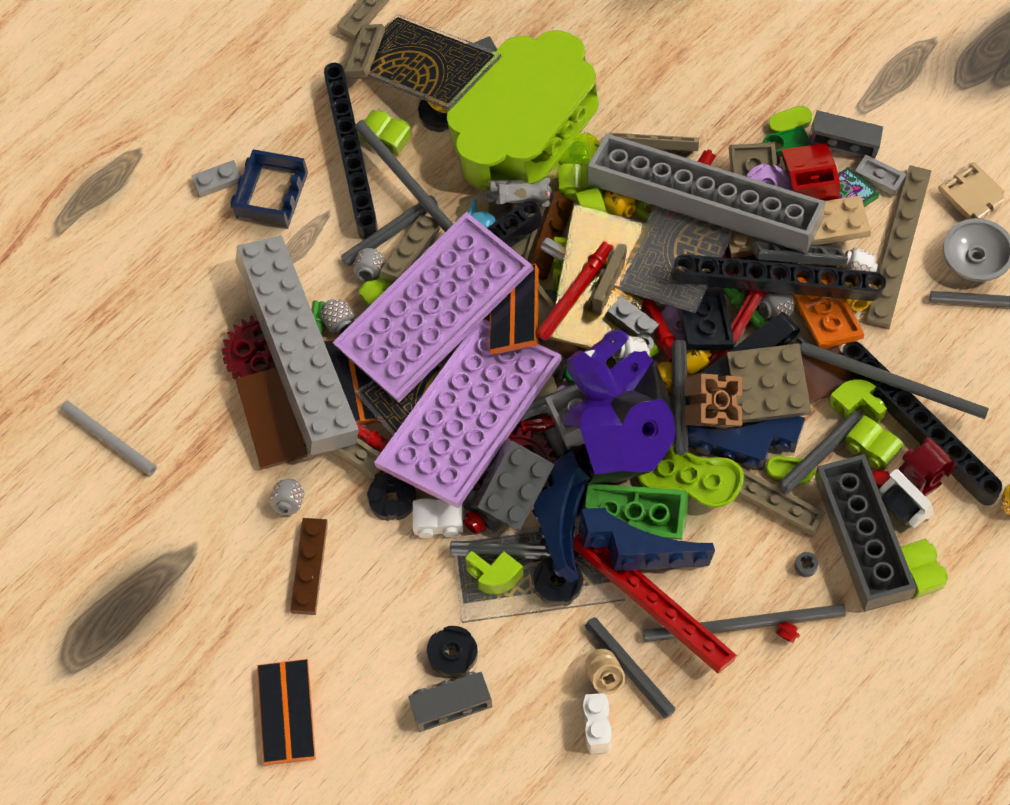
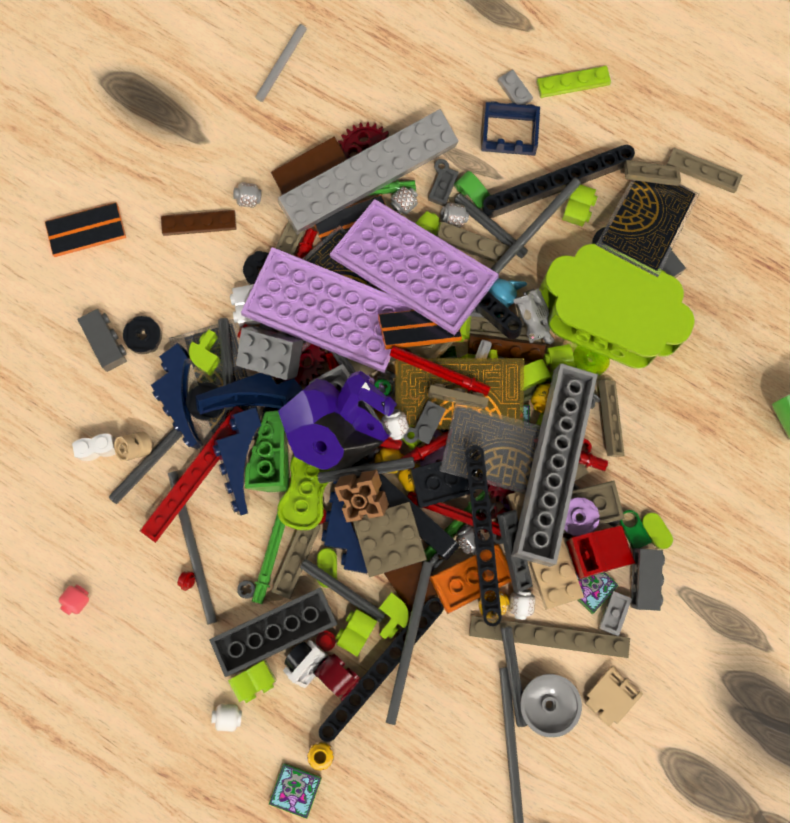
camera: 75 degrees right, 15 degrees up
none -> coral head [58,584,89,615]
none -> dark blue arch [151,343,203,449]
none -> white head [211,704,242,732]
none -> bright green axle [252,513,285,604]
none -> dark grey hinge [428,159,459,206]
none -> bright green panel [454,171,490,209]
none -> dark grey axle [501,626,527,727]
none -> lime plate [537,66,611,98]

